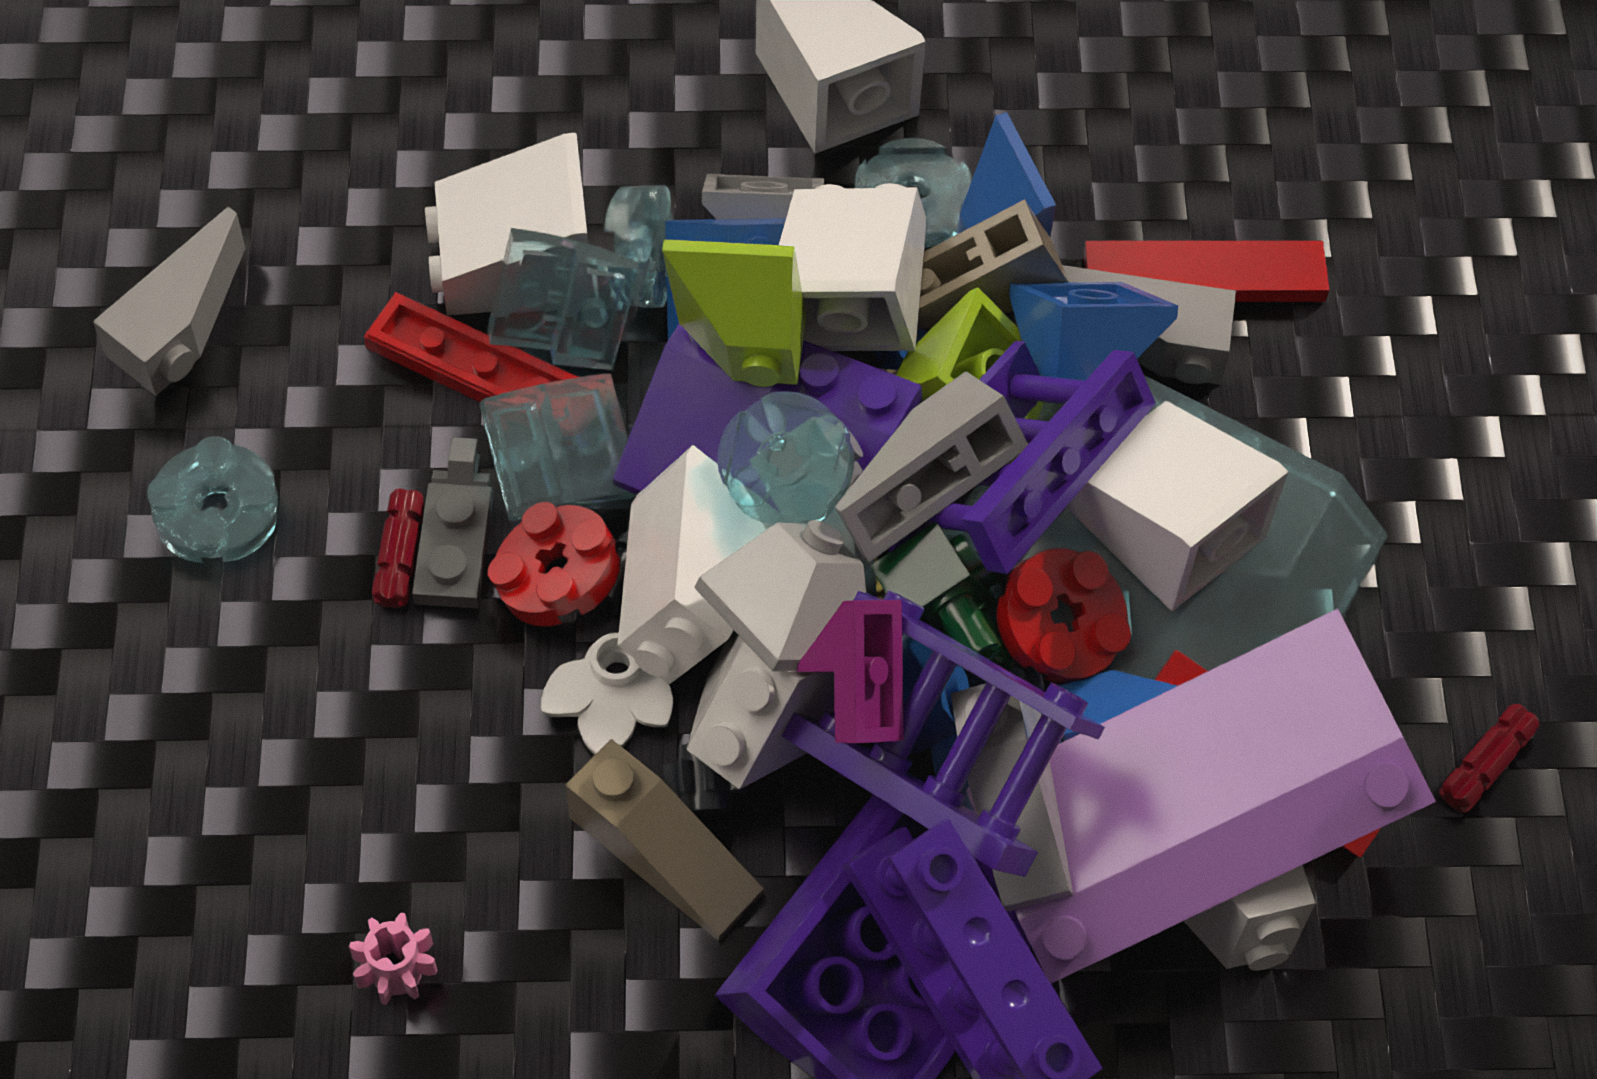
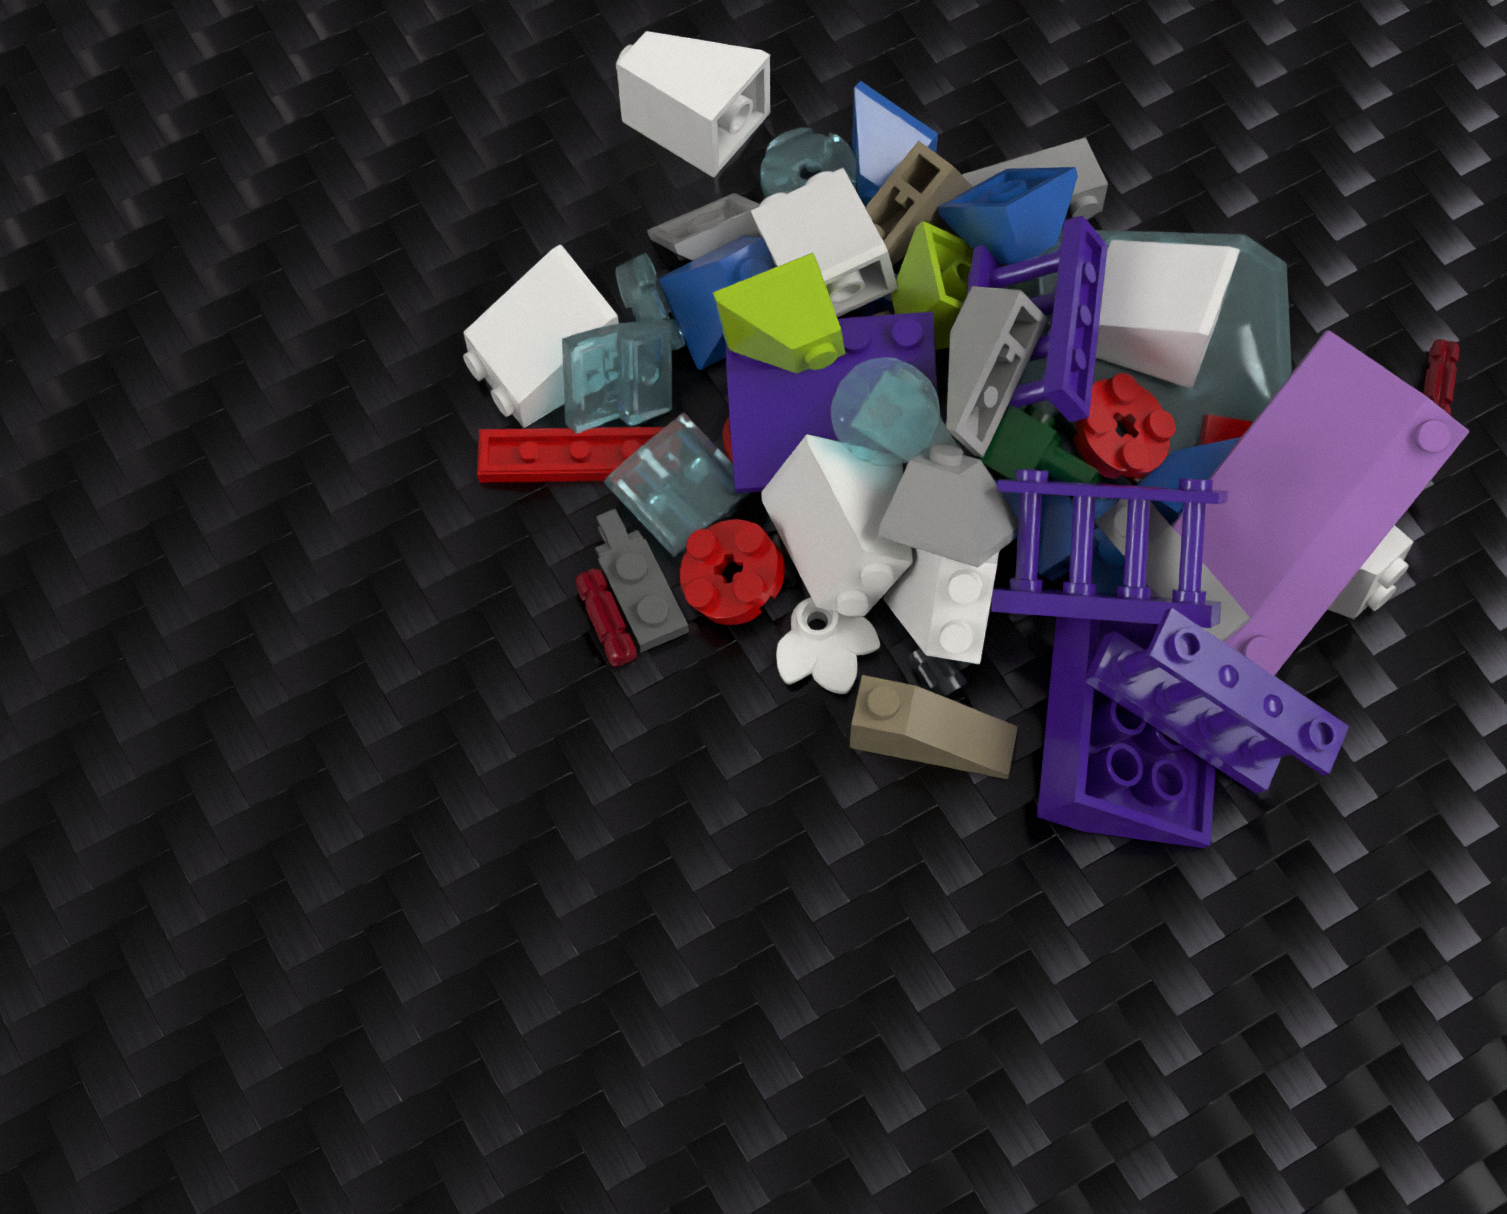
camera: 25 degrees left, 5 degrees up
light grey slope [93,207,245,396] -> none
clear light blue plate [147,436,279,563] -> none
bright pink gear [349,913,437,1005] -> none
magenta slope [796,600,904,743] -> none
red tile [1083,241,1329,302] -> none

